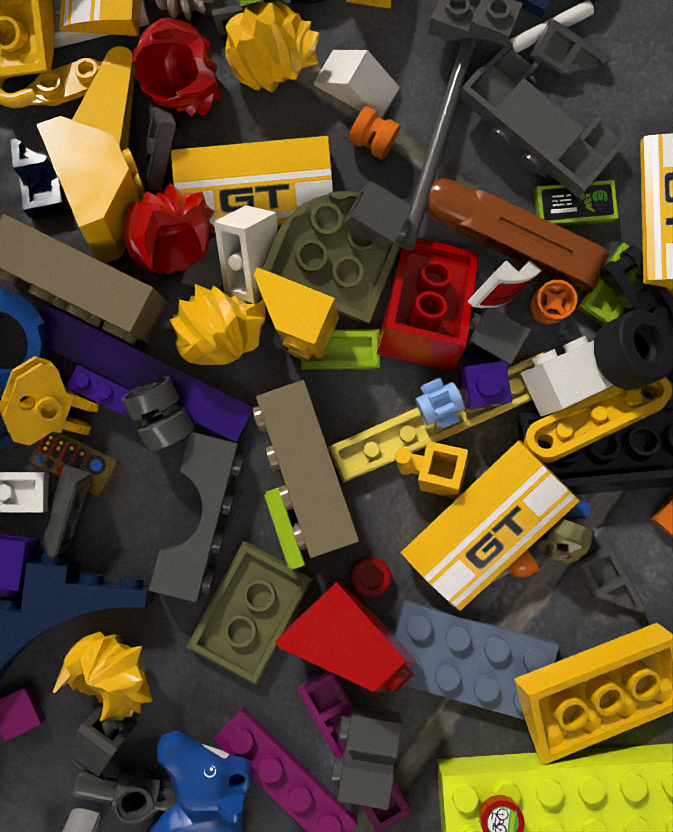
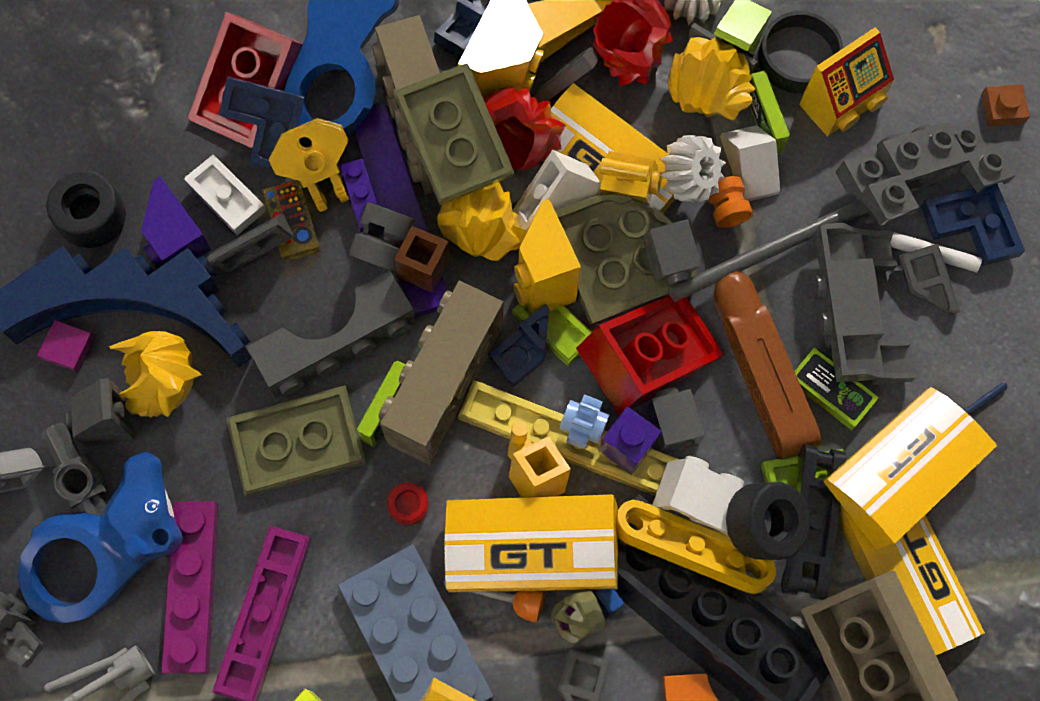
camera: 40 degrees right, 15 degrees down
red slope [274,582,418,693] -> none
dark grey brick [331,704,402,810] -> none
white slope [468,260,542,308] -> none
orange wheel [529,280,577,325] -> none
none -> olive tile [393,62,514,206]
none -> reddish brown brick [394,226,450,293]
none -> dark blue slope [488,304,549,387]
none -> yellow brick [600,151,663,205]
none -> white gear [659,135,726,202]
none -> lime tile [750,71,790,155]

